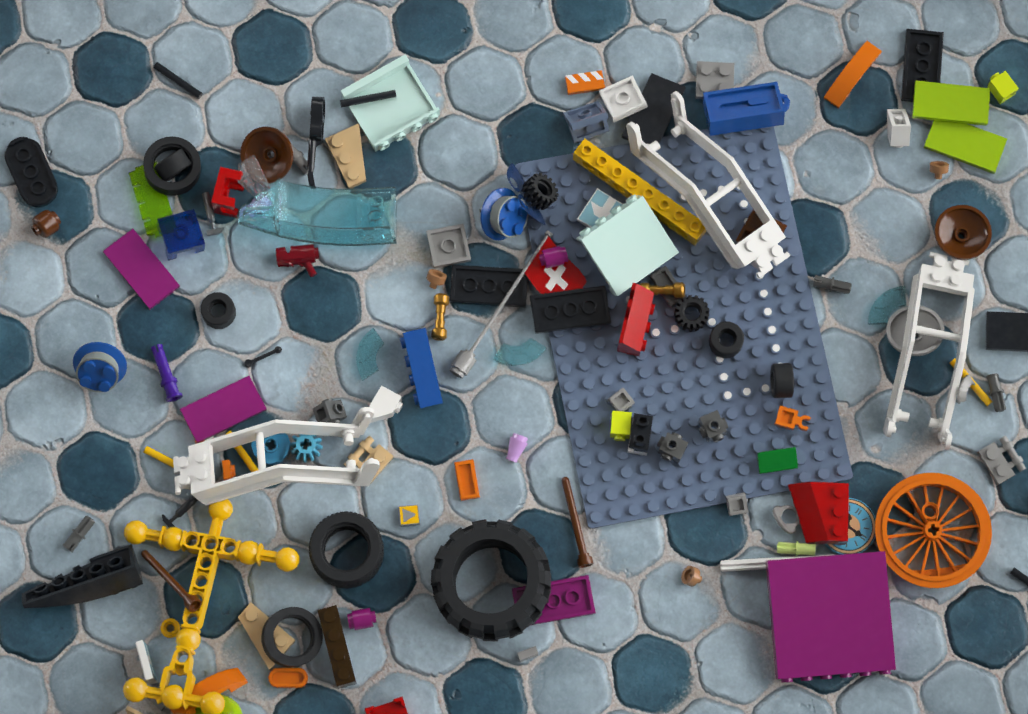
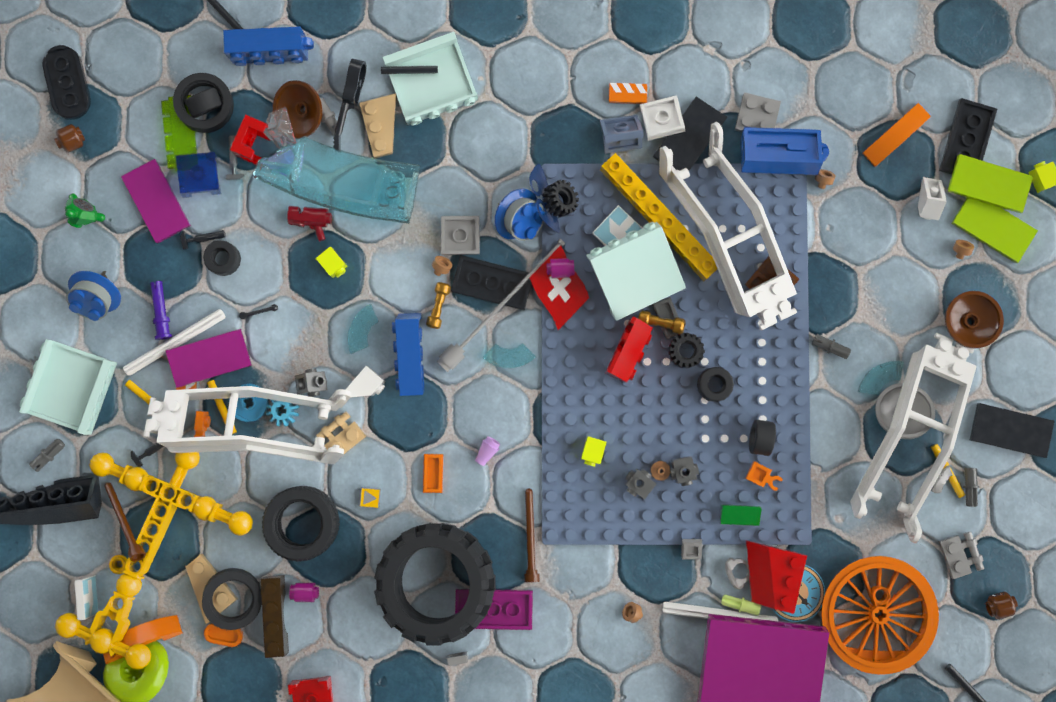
camera: 15 degrees right, 10 degrees up
black tile [530,286,611,334] -> none
light grey tile [608,388,635,412] -> none
black hips [627,413,653,456] -> none
none -> light aqua panel [19,339,117,435]
none -> green rock [65,193,105,228]
none -> white axle [123,309,226,376]
none -> black piece [180,230,226,250]
none -> blue piece [223,26,314,66]
none -> neon yellow brick [316,246,348,278]
none -> medium nougat tile [650,461,670,481]
none -> medium nougat tile [815,169,836,189]

